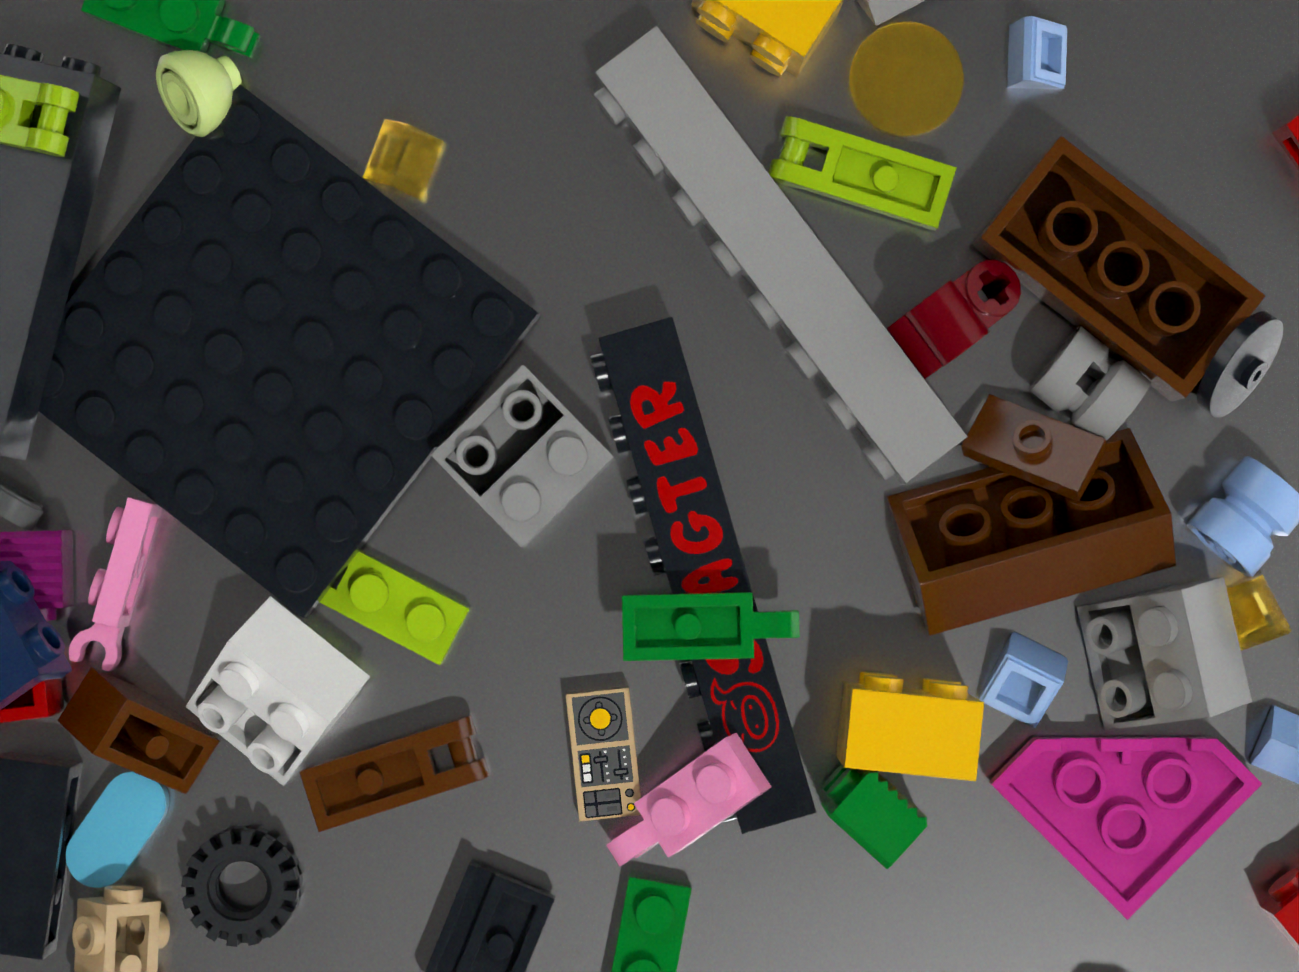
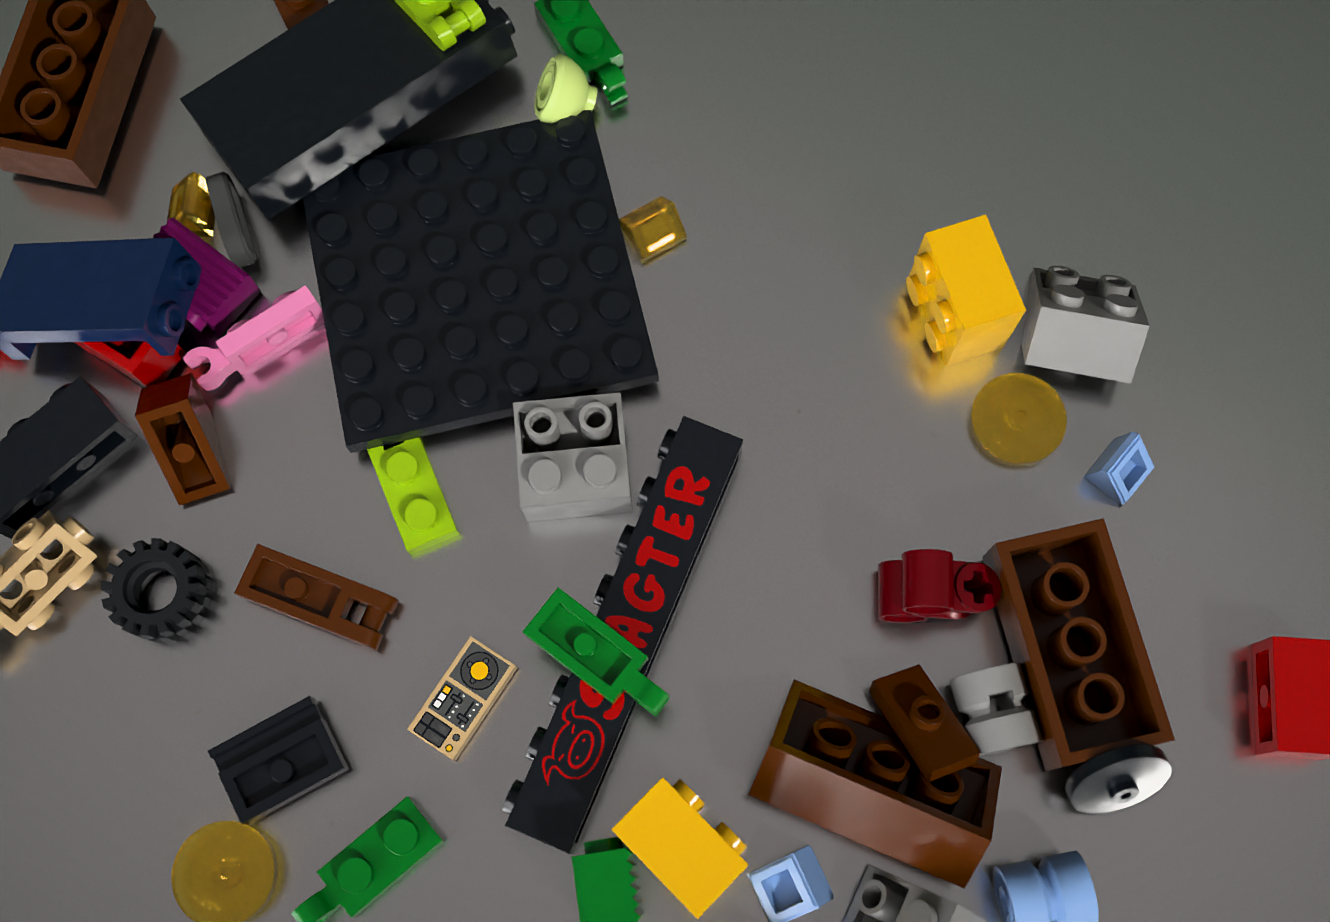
camera: 35 degrees right, 15 degrees down
medium azure tile [66,771,169,888] -> none
white slope [185,596,370,786] -> none
light grey brick [593,26,968,484] -> none
bright pink plate [606,733,772,866] -> none
lime plate [768,116,957,231] -> none

